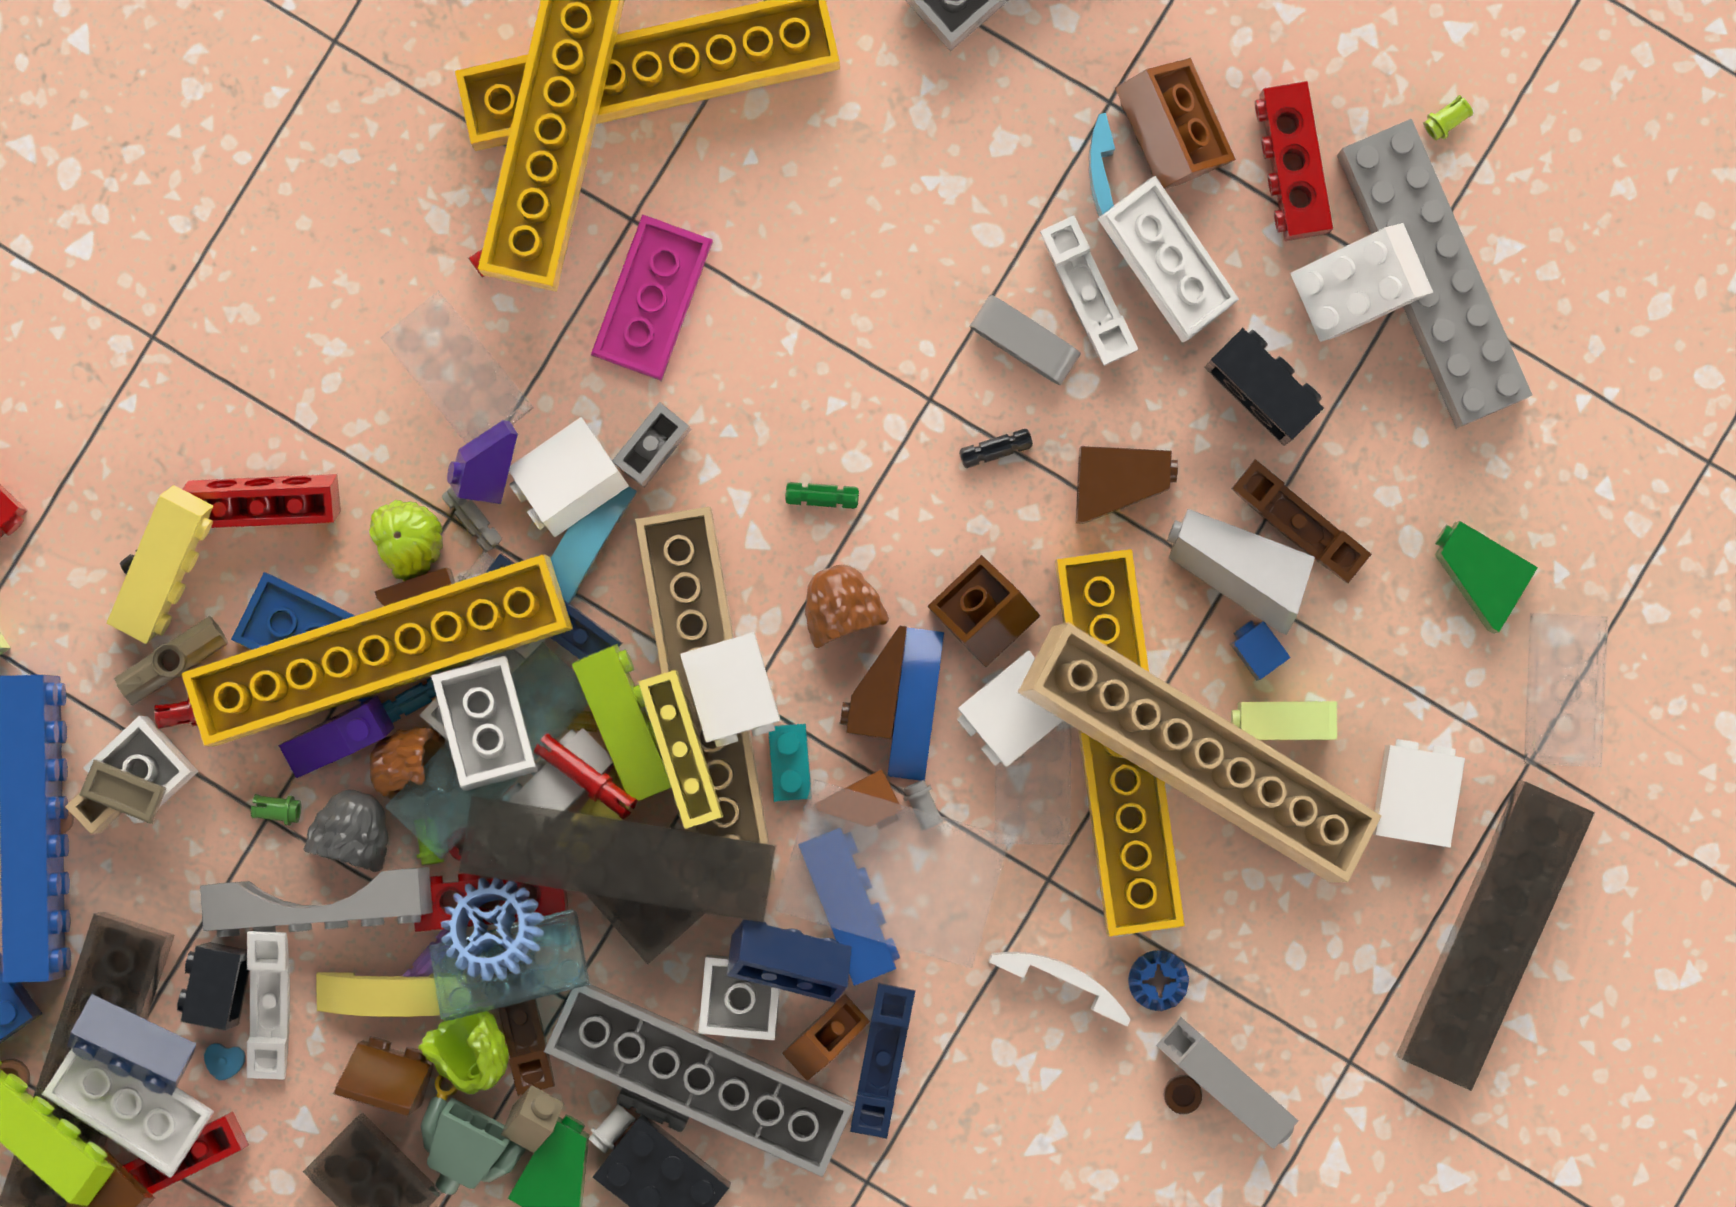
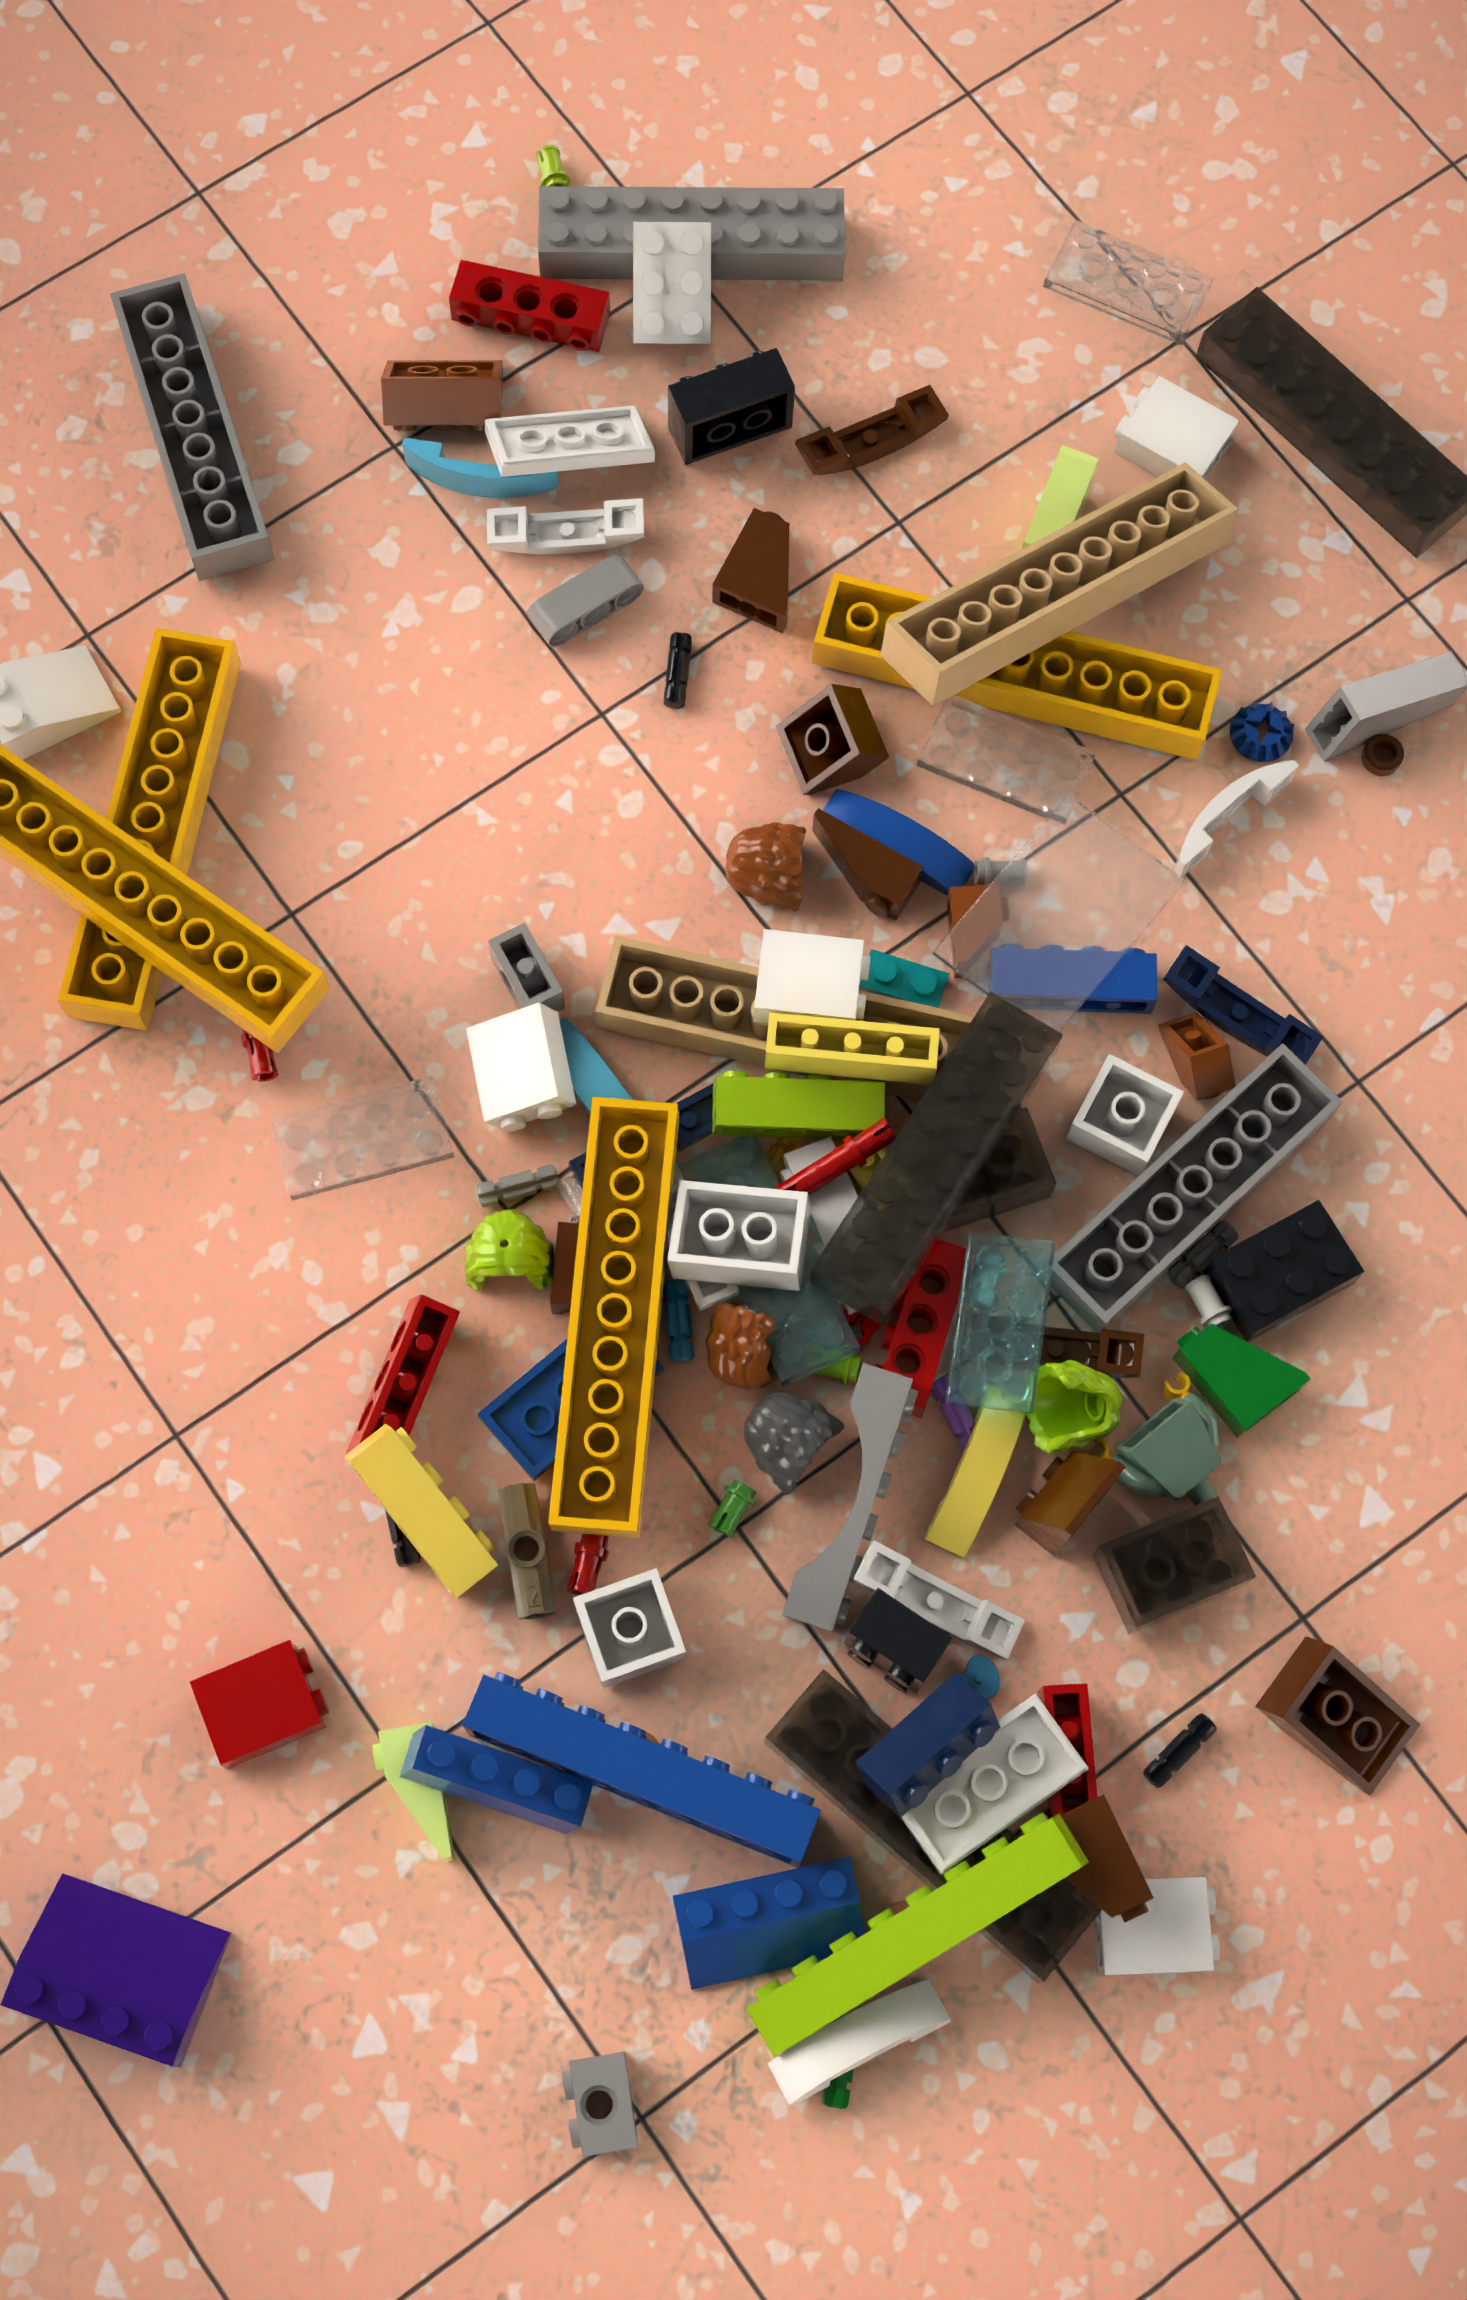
camera: 75 degrees left, 15 degrees down
tan brick [65,793,122,834] -> none
dark tan tile [80,760,167,824] -> none
dark purple slope [278,695,395,778] -> none
light blue gear [441,877,544,981] -> none
dark purple slope [447,420,518,504] -> none
dark tan brick [501,1085,564,1153] -> none
dark pink tile [591,214,713,381] -> none
dark blue brick [727,919,852,1003] -> none
green axle [785,482,859,509] -> none
white brick [957,650,1063,767] -> none
slope [1167,509,1315,635] -> none
blue brick [1230,620,1291,681] -> none
green slope [1435,521,1538,633] -> none

